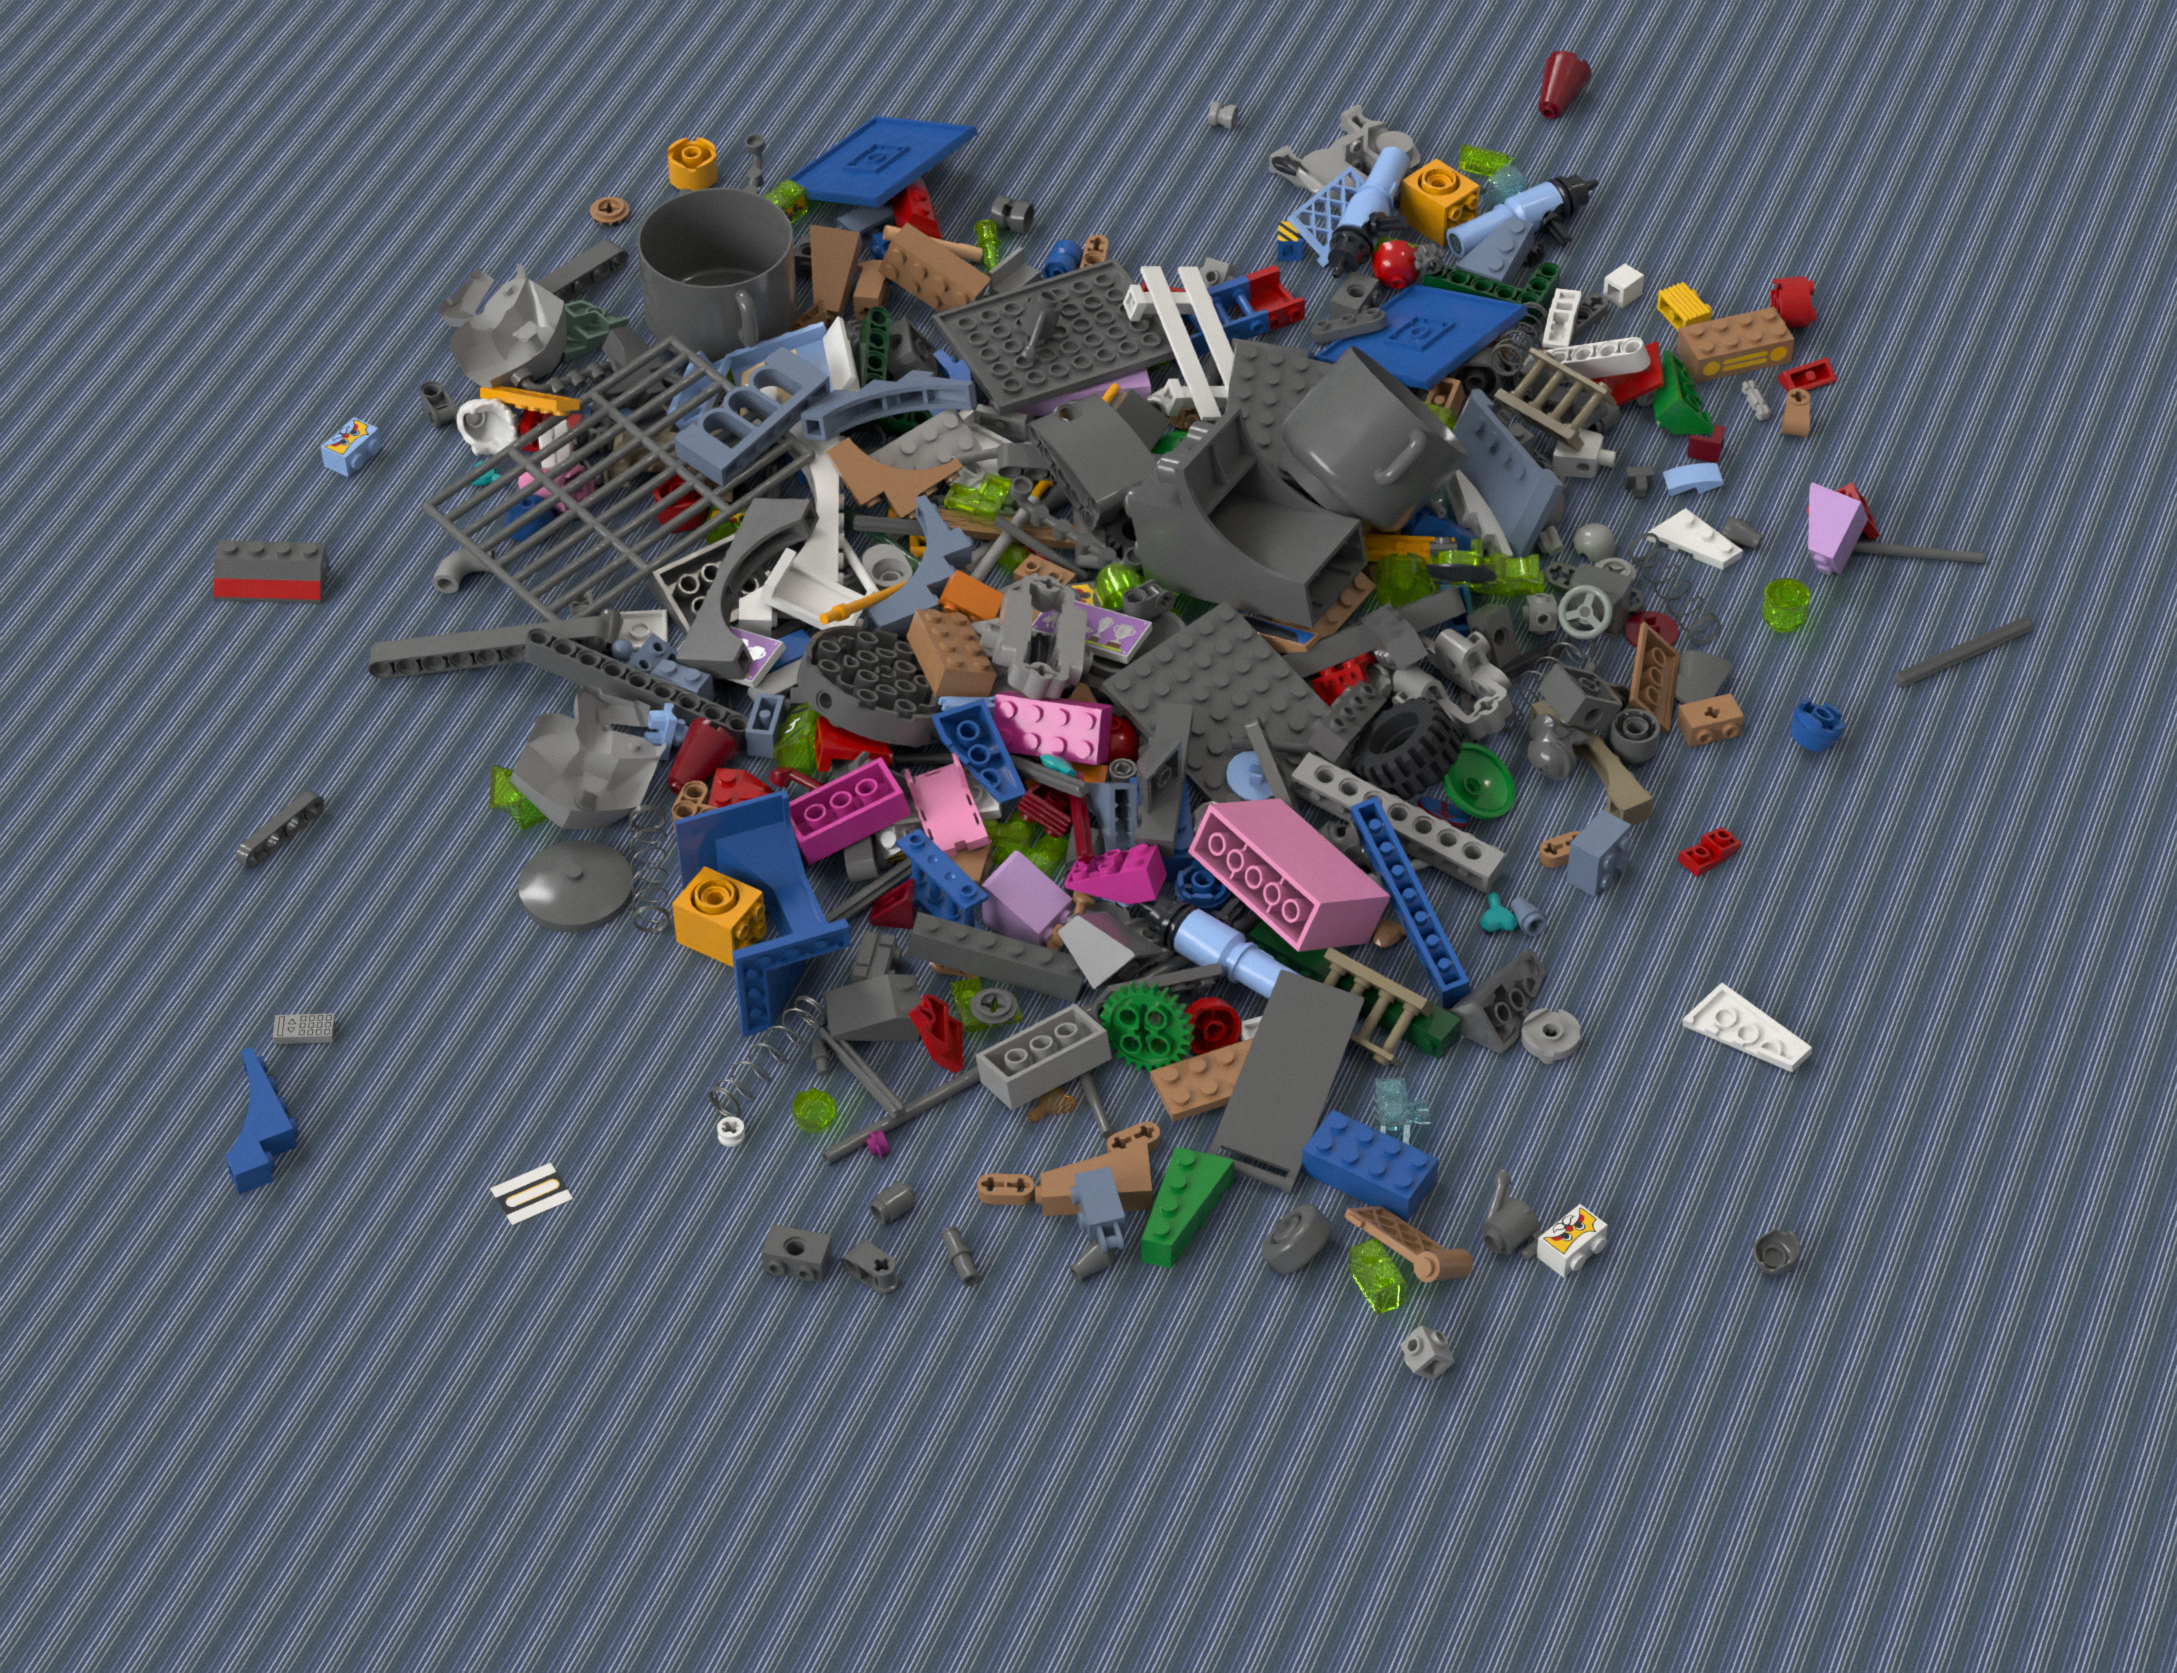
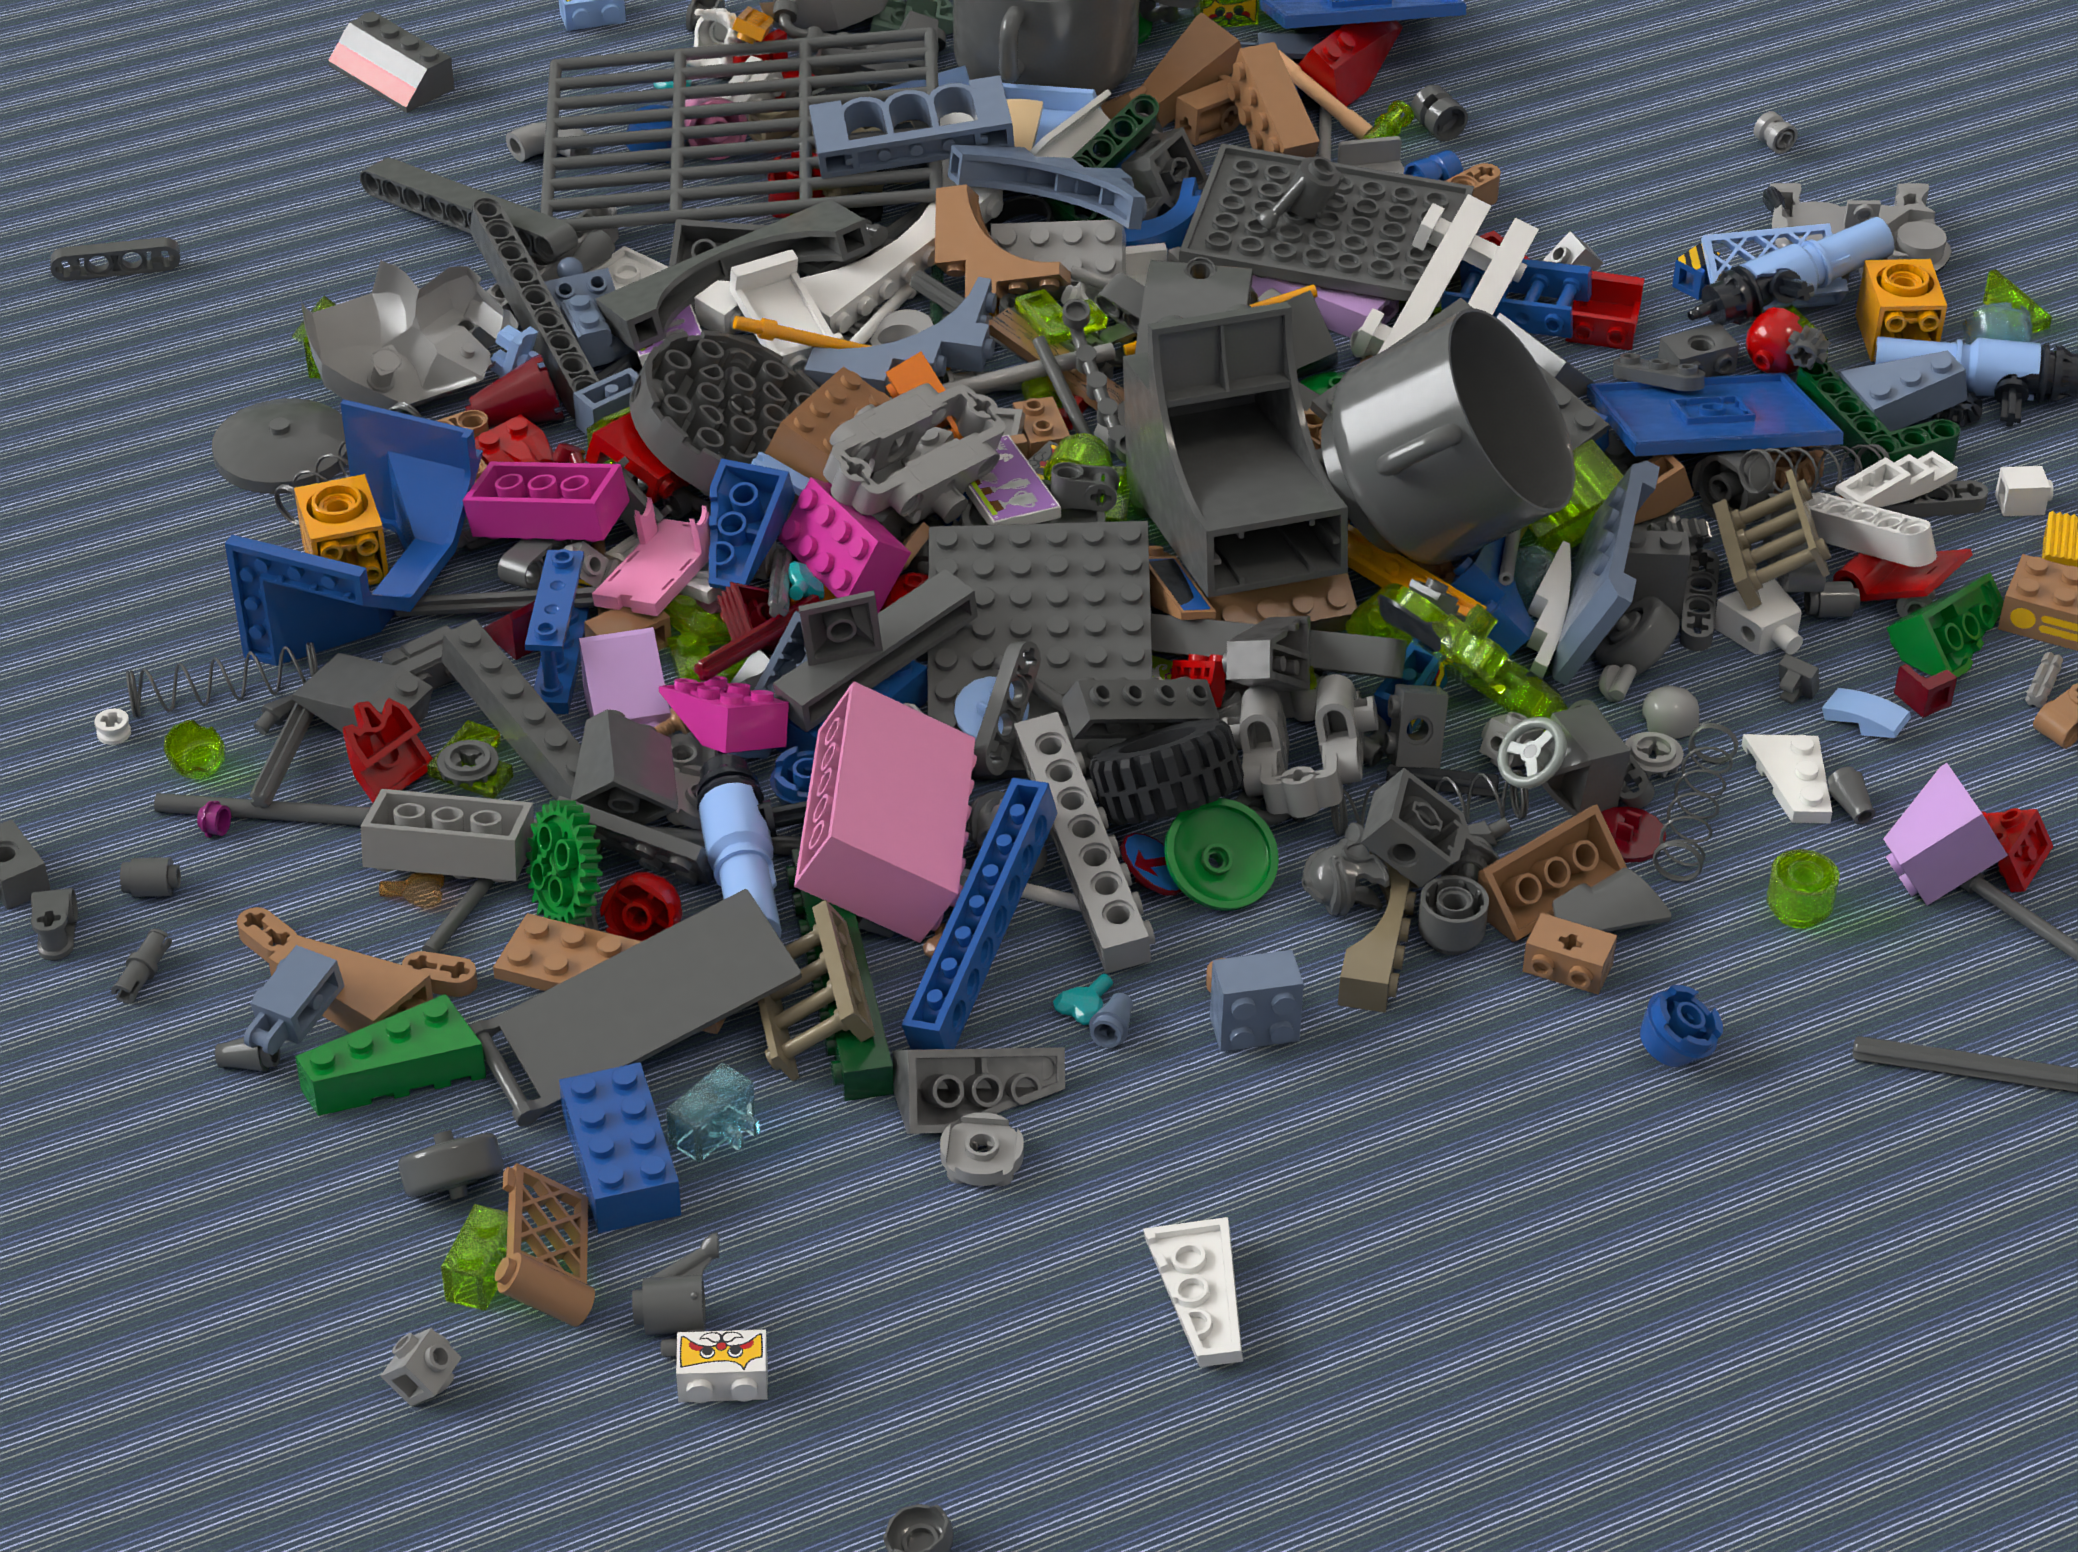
camera: 40 degrees right, 5 degrees down
red slope [1677,827,1742,877] -> none

